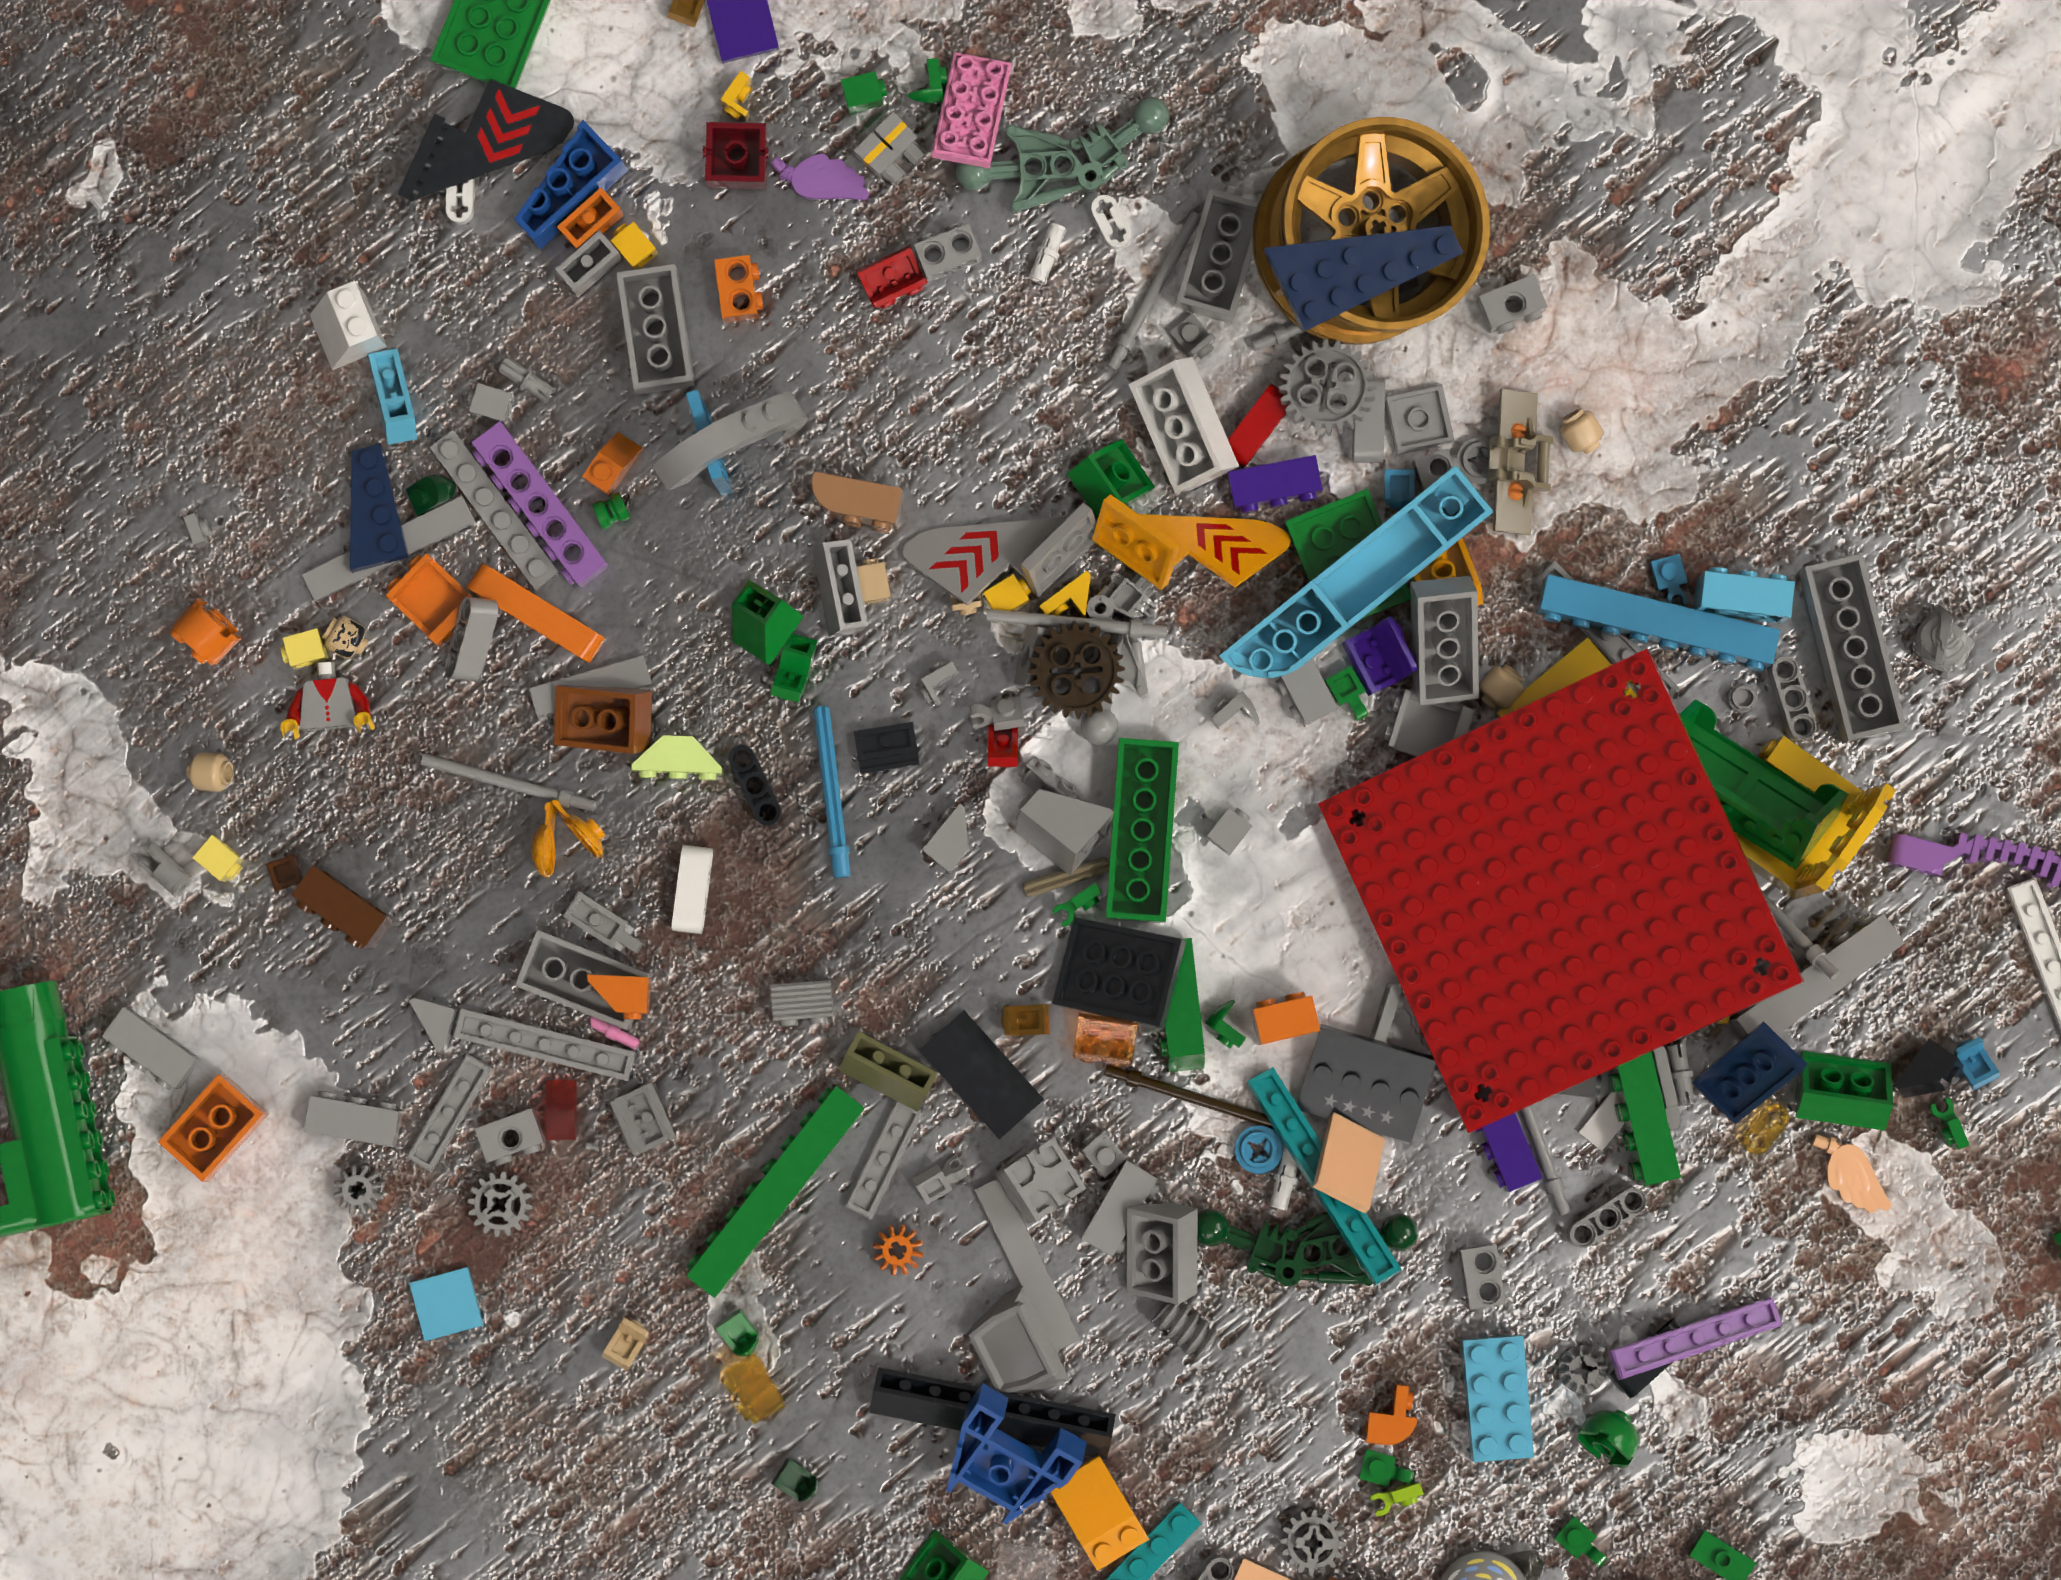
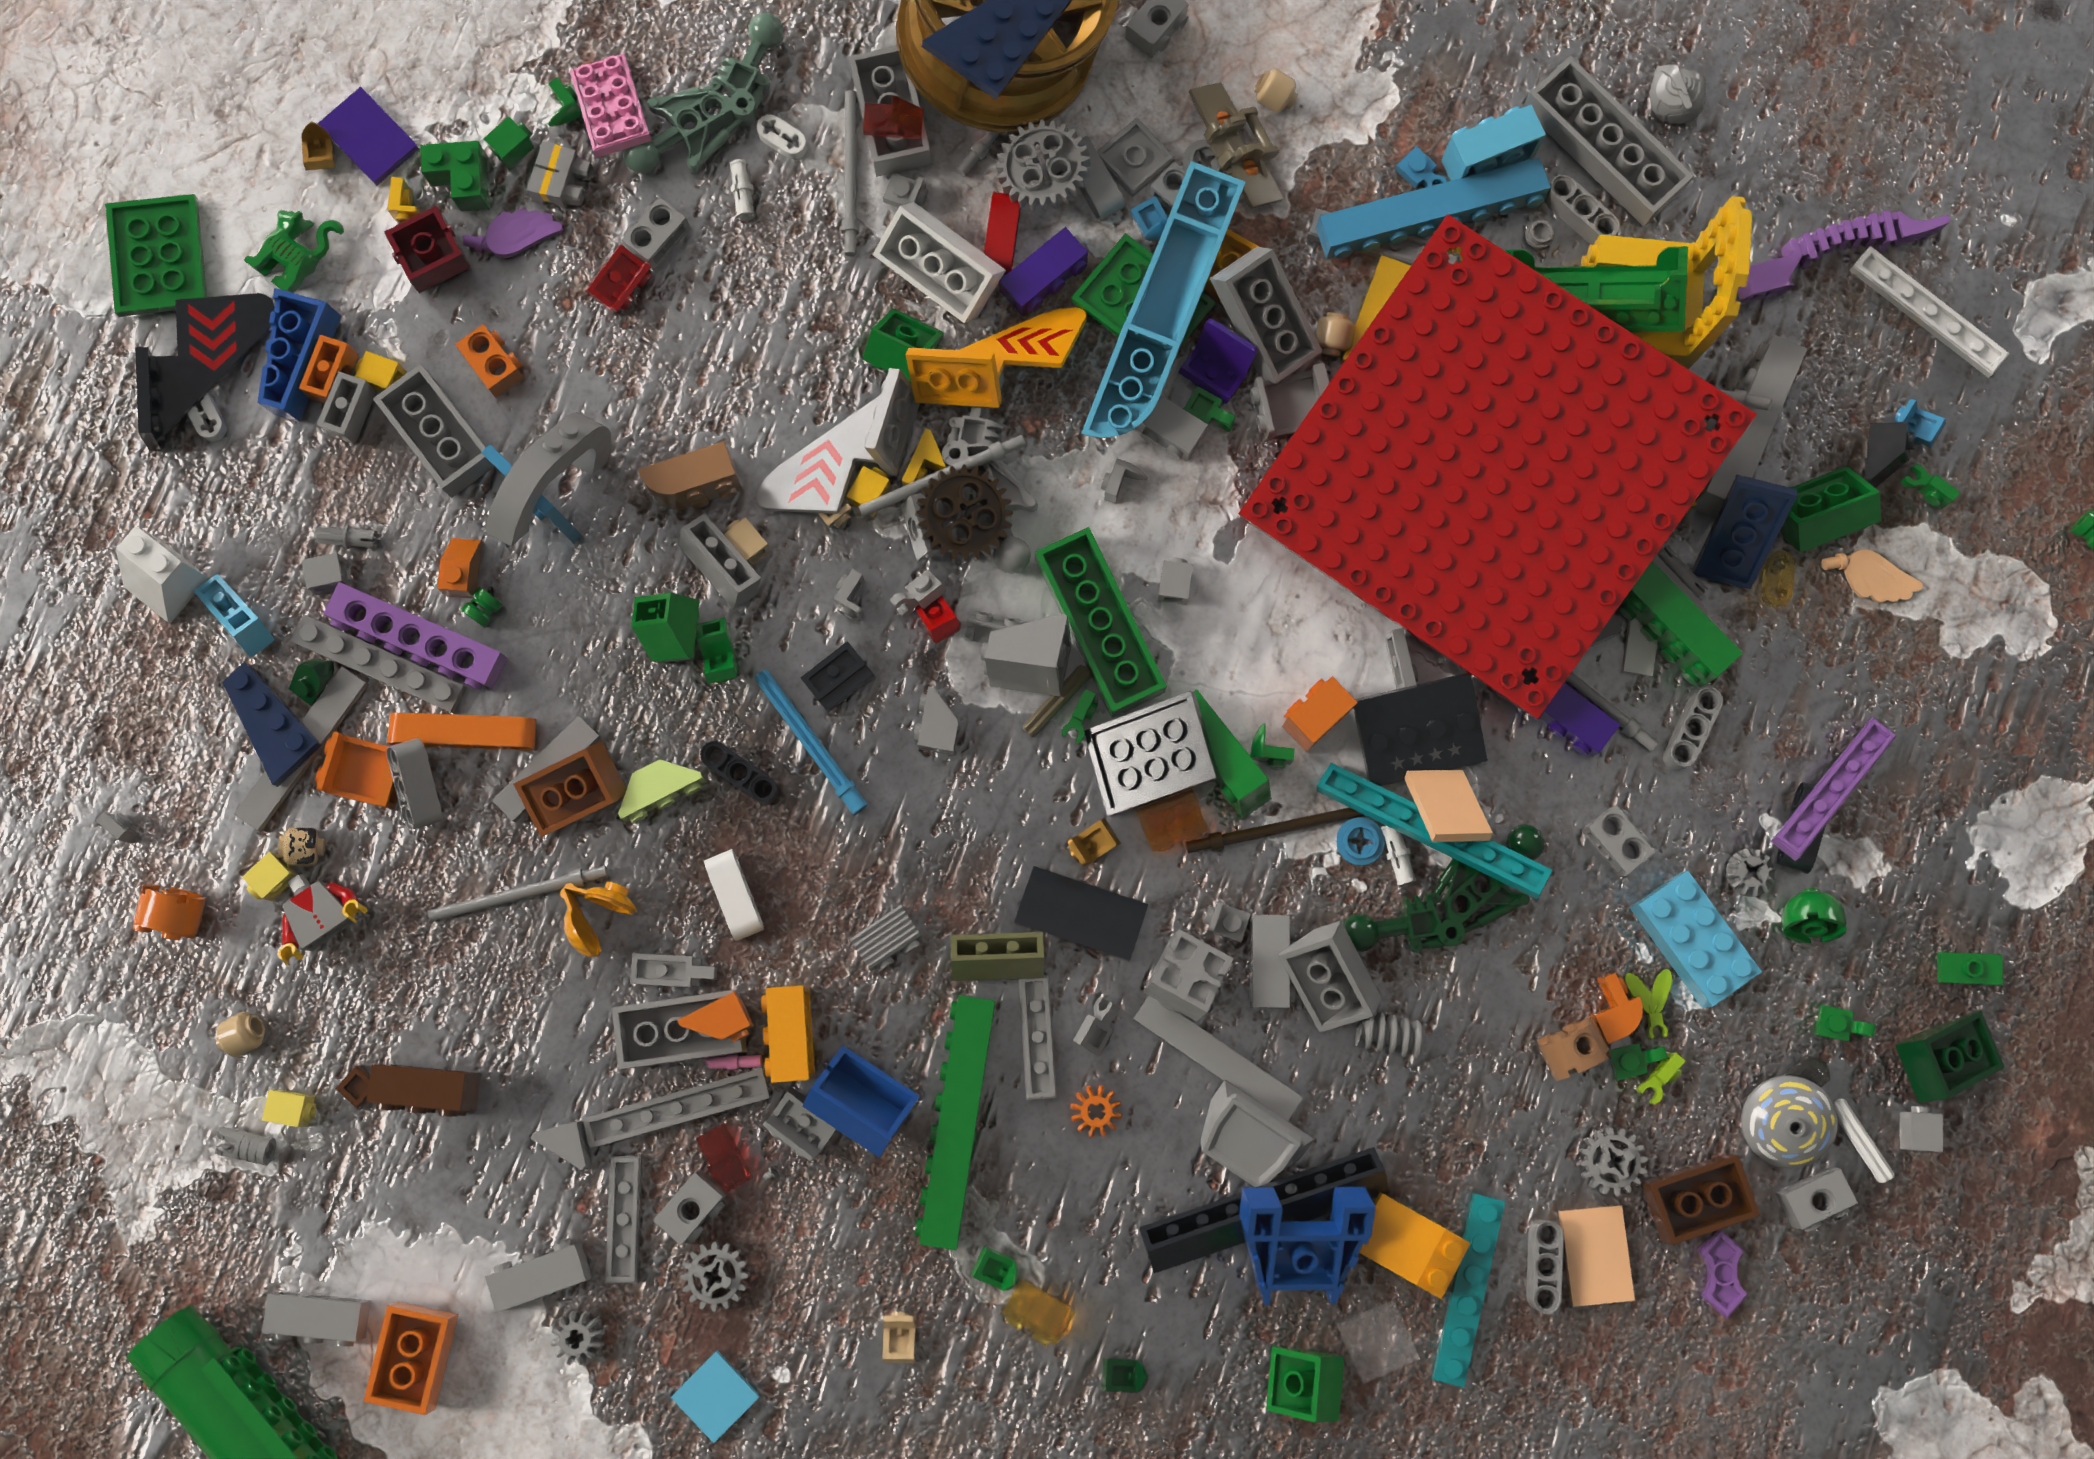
camera: 30 degrees left, 5 degrees down
none -> green animal [244,210,344,293]
none -> green brick [420,141,489,211]
none -> light orange brick [761,985,815,1083]
none -> blue piece [802,1045,920,1158]
none -> clear red slope [863,95,924,139]
none -> medium nougat brick [1537,1017,1612,1081]
none -> lime piece [1624,969,1672,1040]

